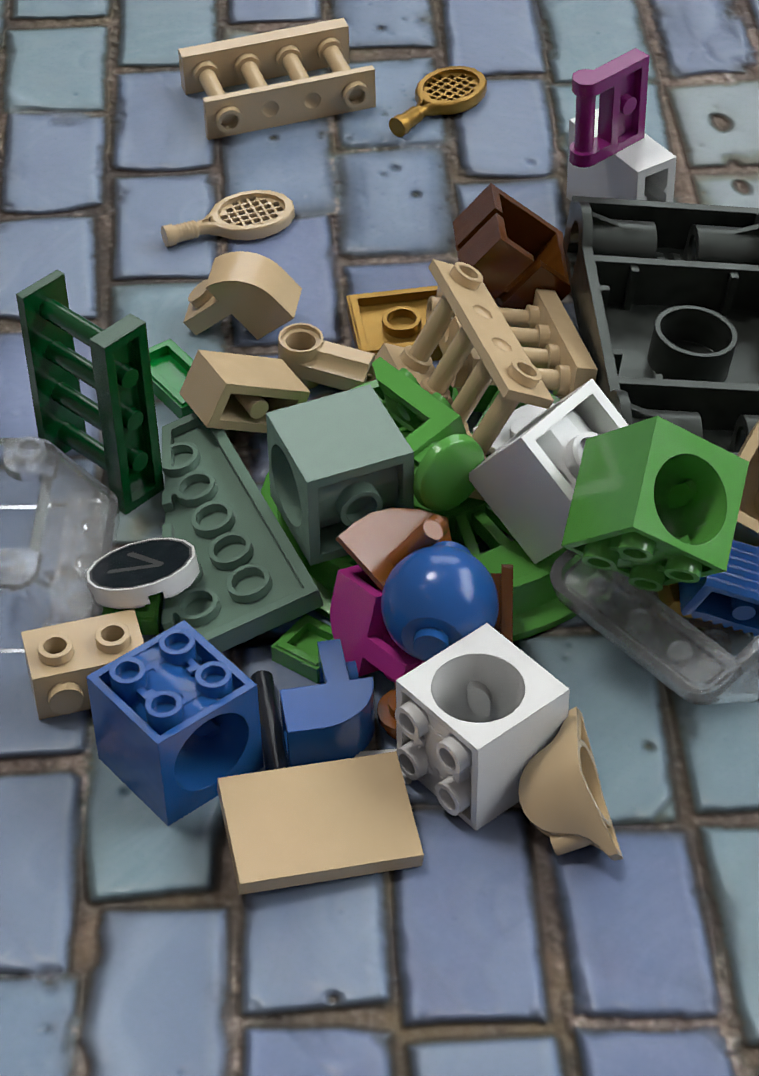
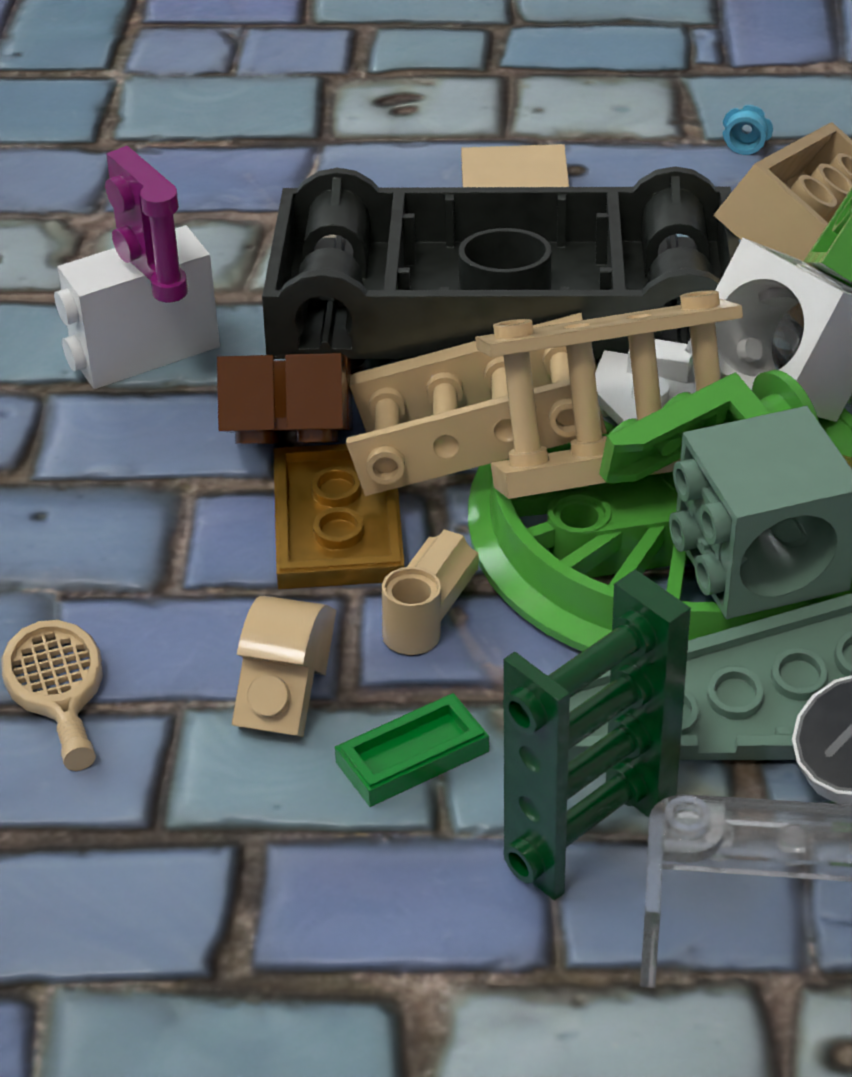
camera: 85 degrees left, 0 degrees up
tan brick [179,349,311,433] -> none

